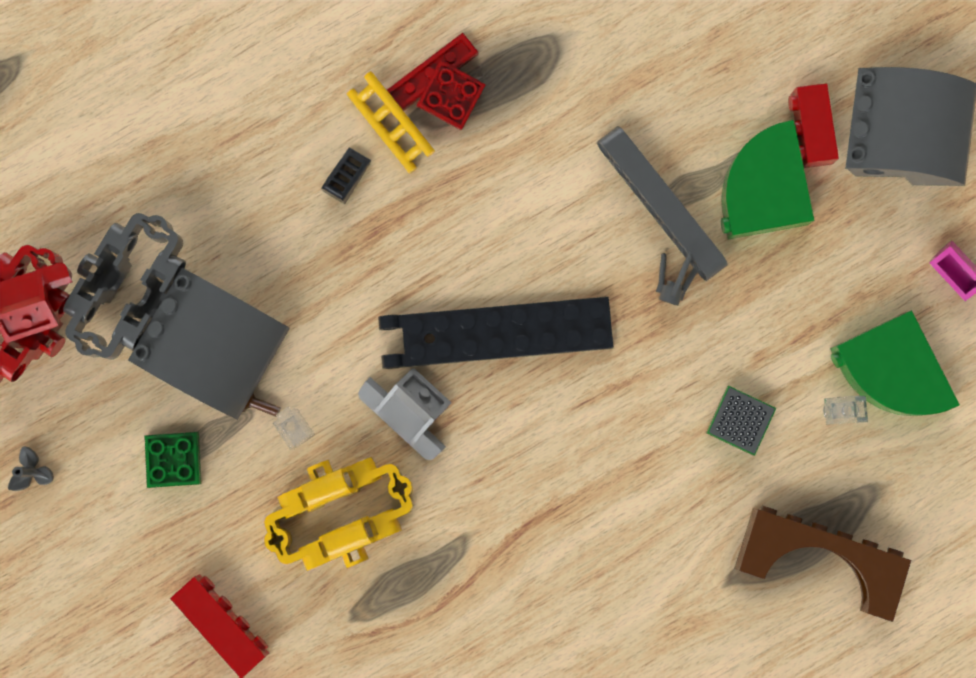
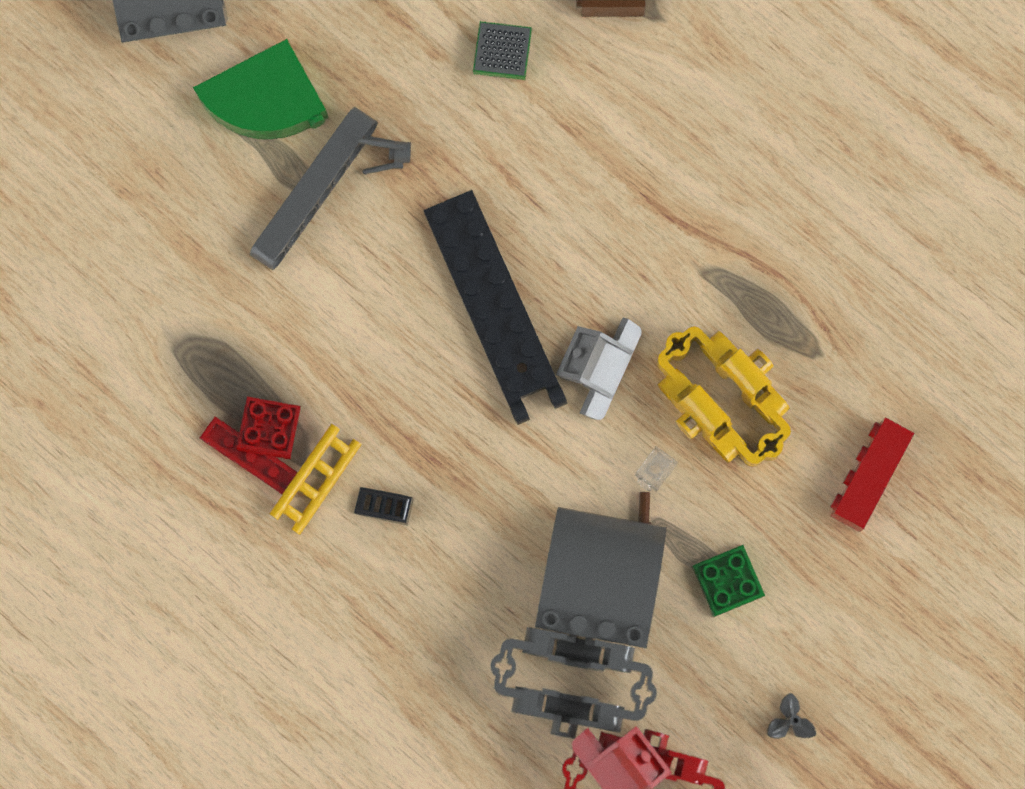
camera: 100 degrees left, 5 degrees down
red brick [788,83,839,168] -> none

